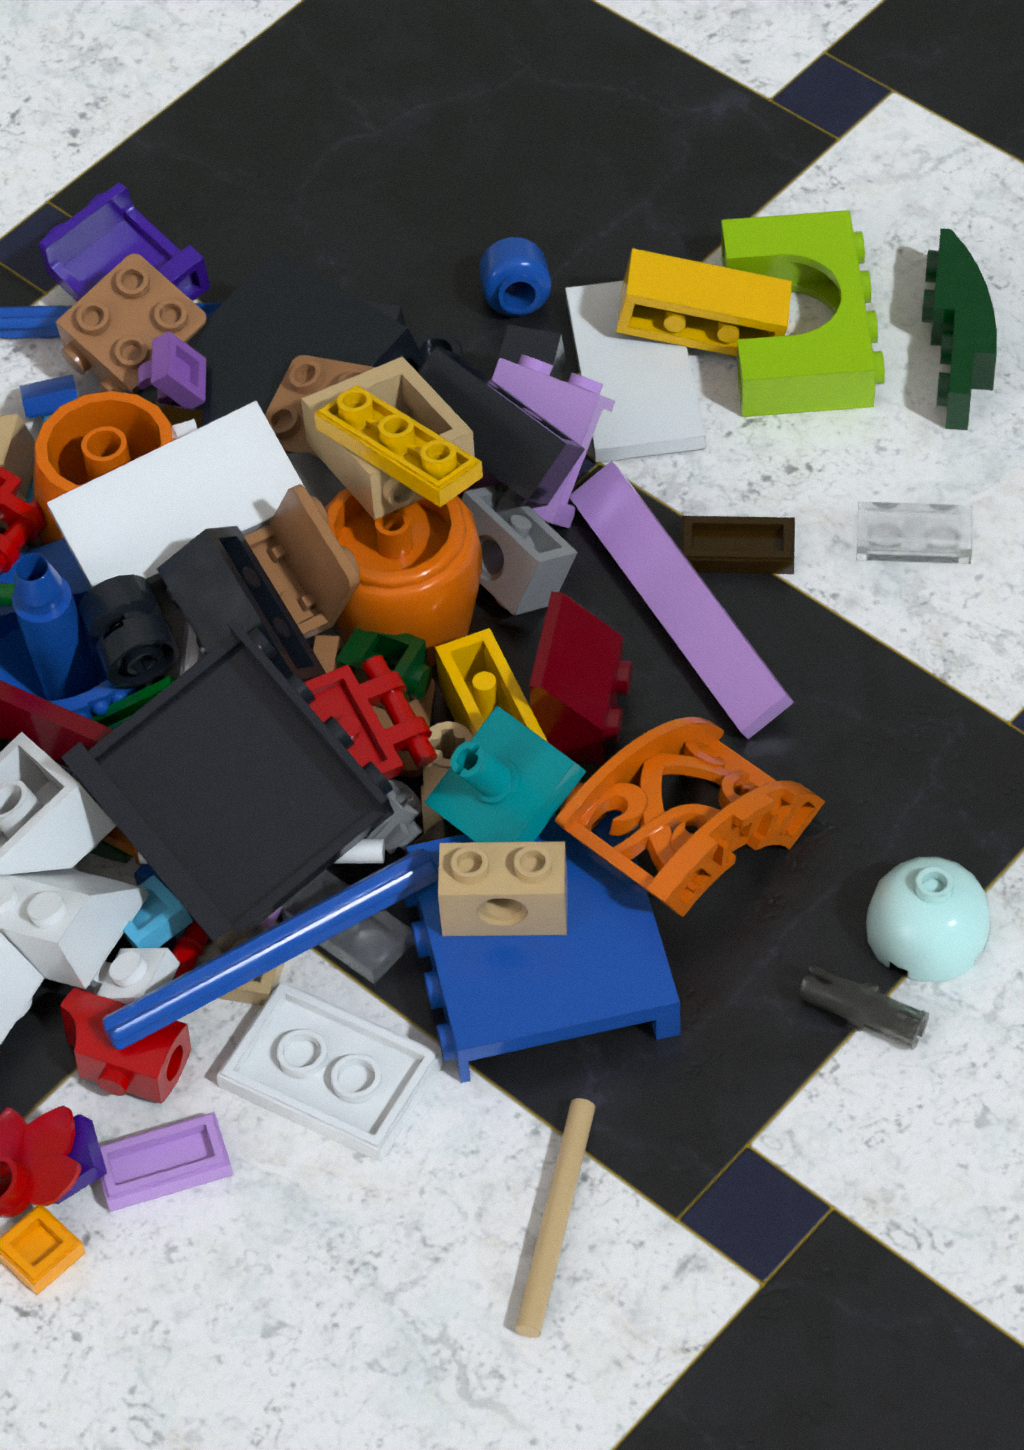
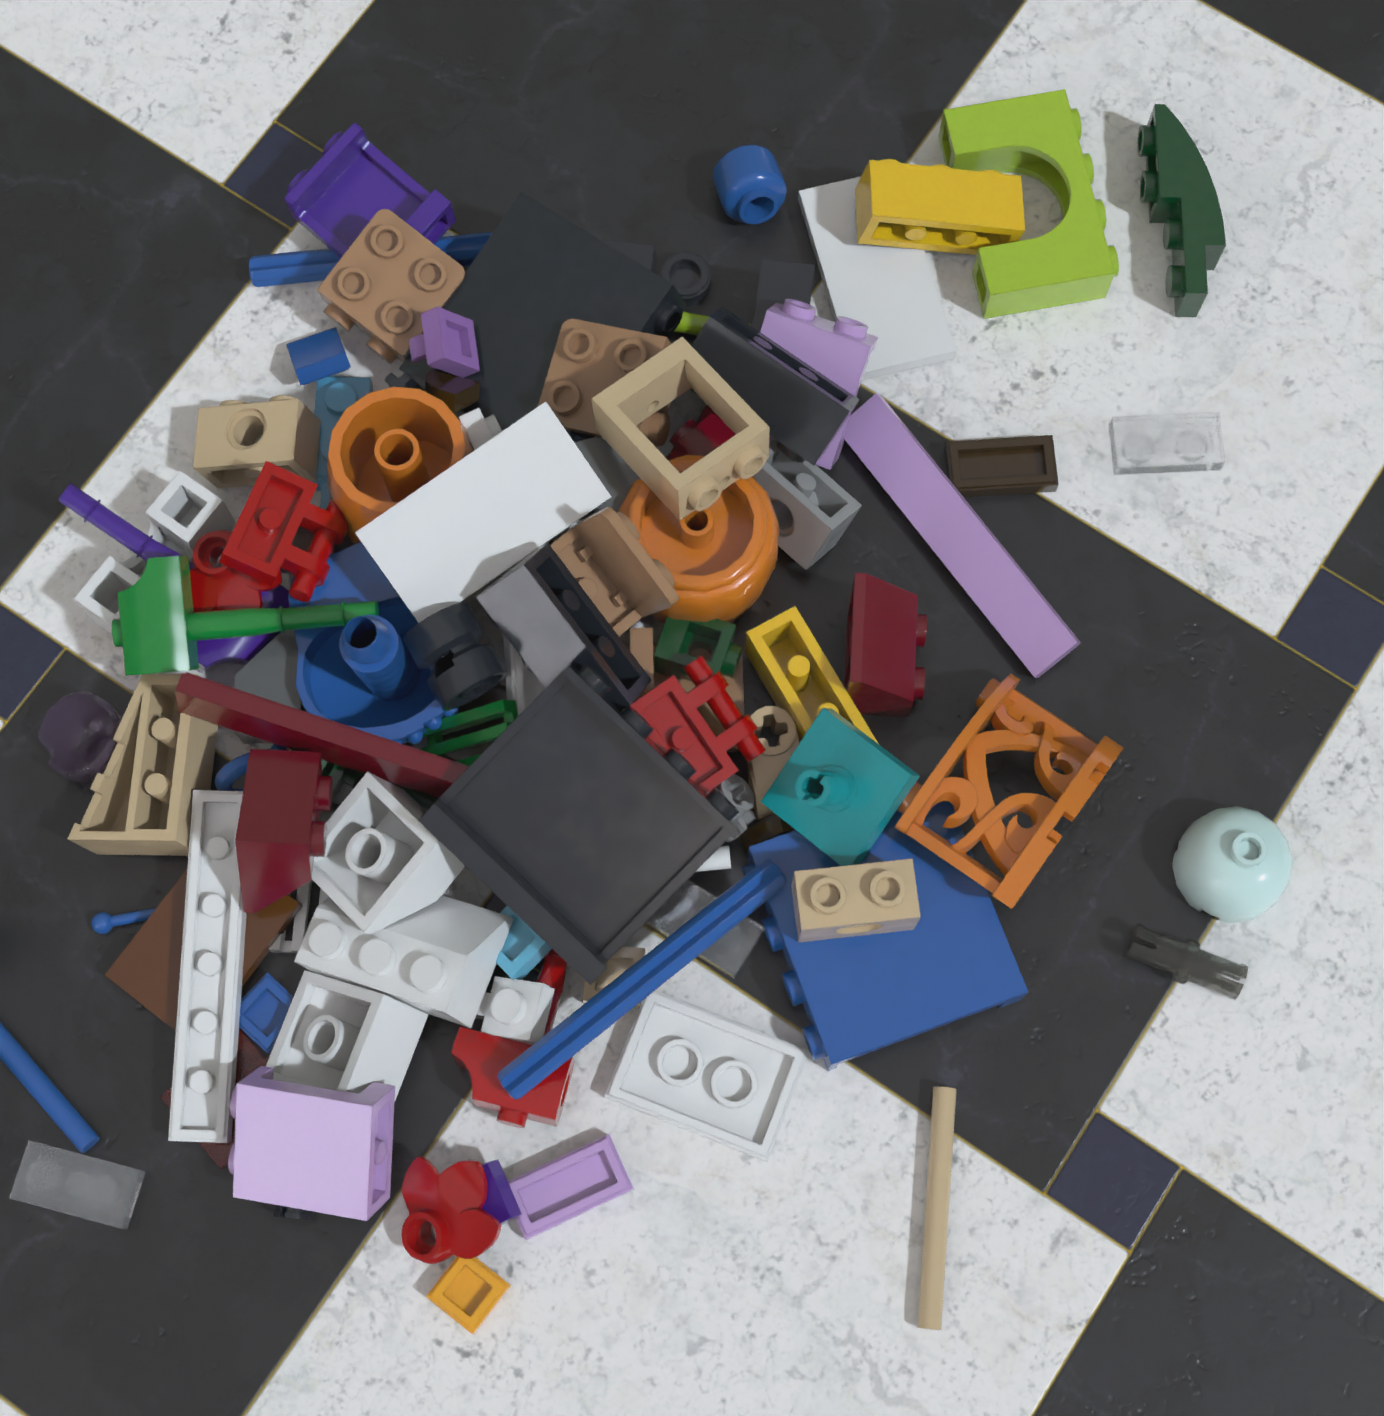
camera: 10 degrees left, 20 degrees up
yellow tile [314,385,483,507] -> none

